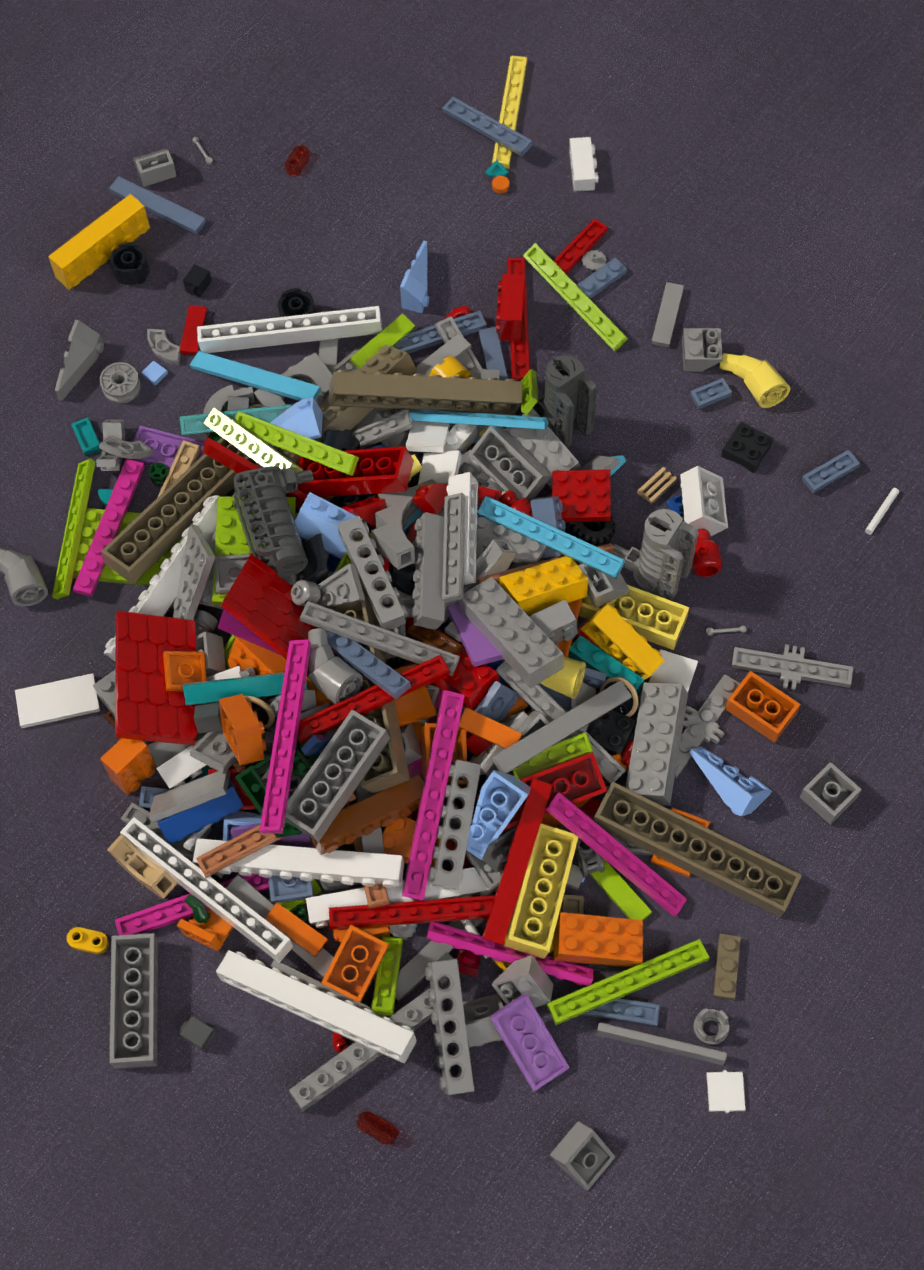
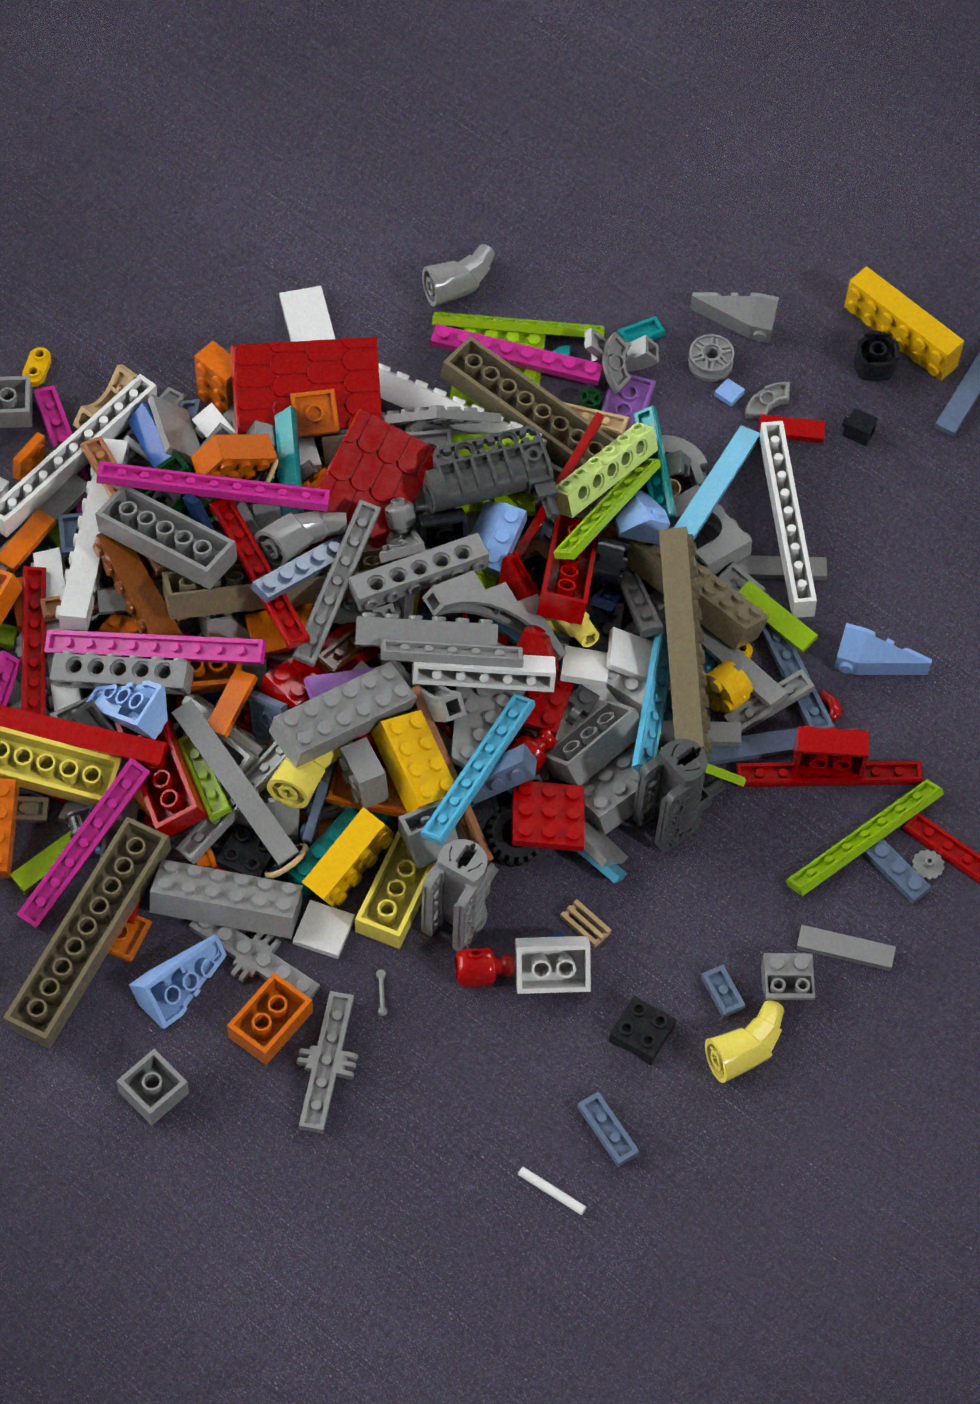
camera: 85 degrees right, 5 degrees down
black brick [277,288,315,317] -> none

